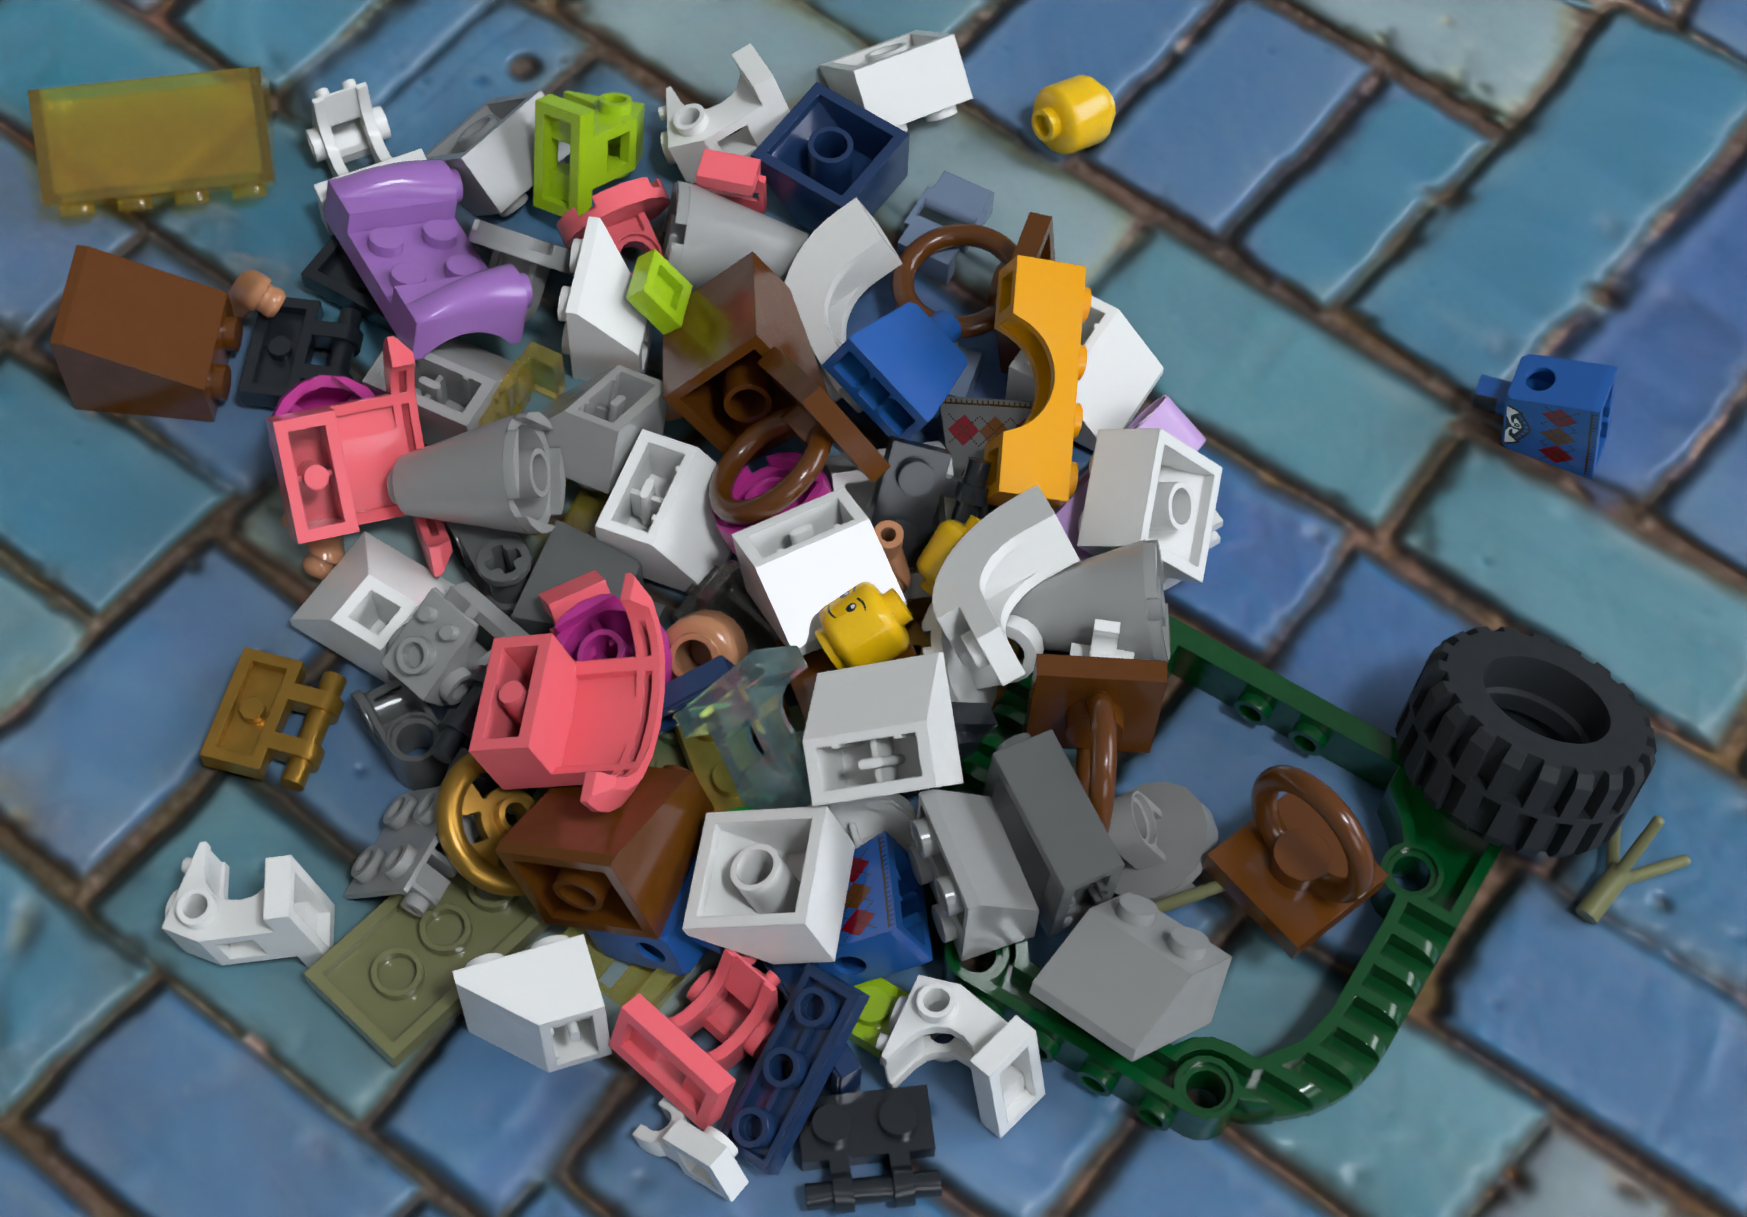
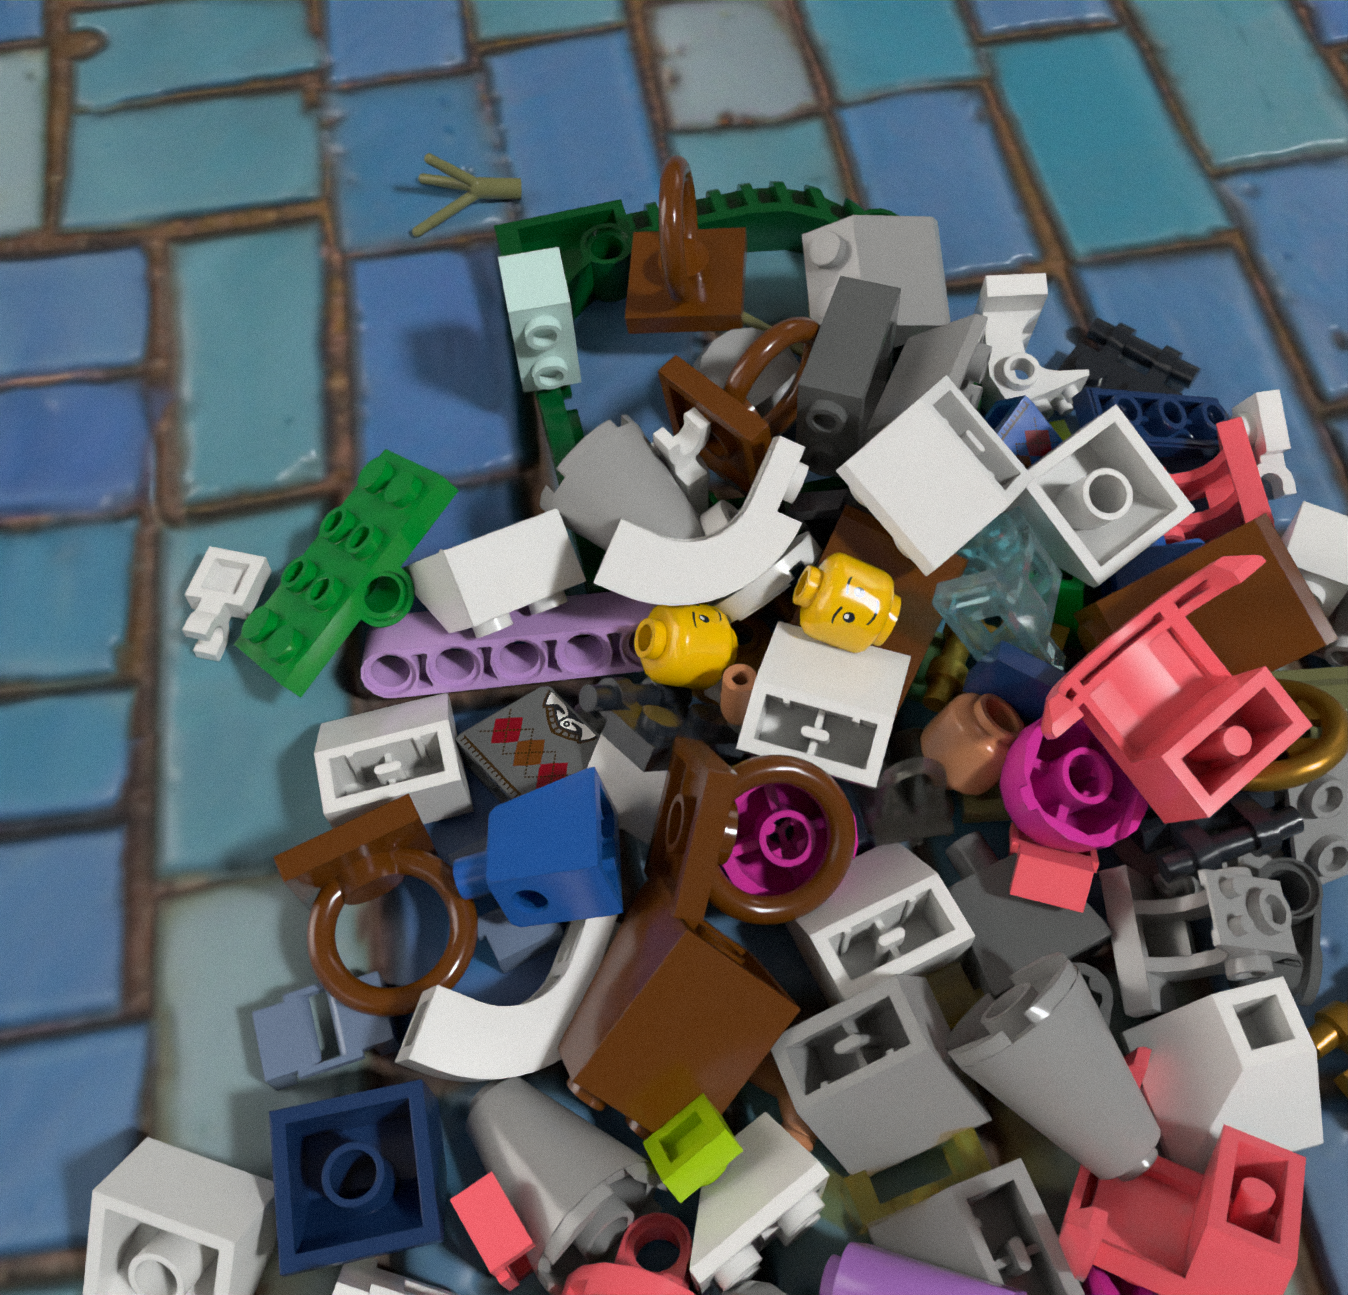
camera: 130 degrees left, 0 degrees up
light orange arch [984,255,1092,511] -> none
yellow head [1031,75,1116,155] -> none
black tyre [1395,626,1657,858] -> none
blue torso [1473,354,1618,479] -> none
none -> white plate [182,546,272,662]
none -> green plate [234,449,459,698]
none -> light aqua brick [498,247,582,393]

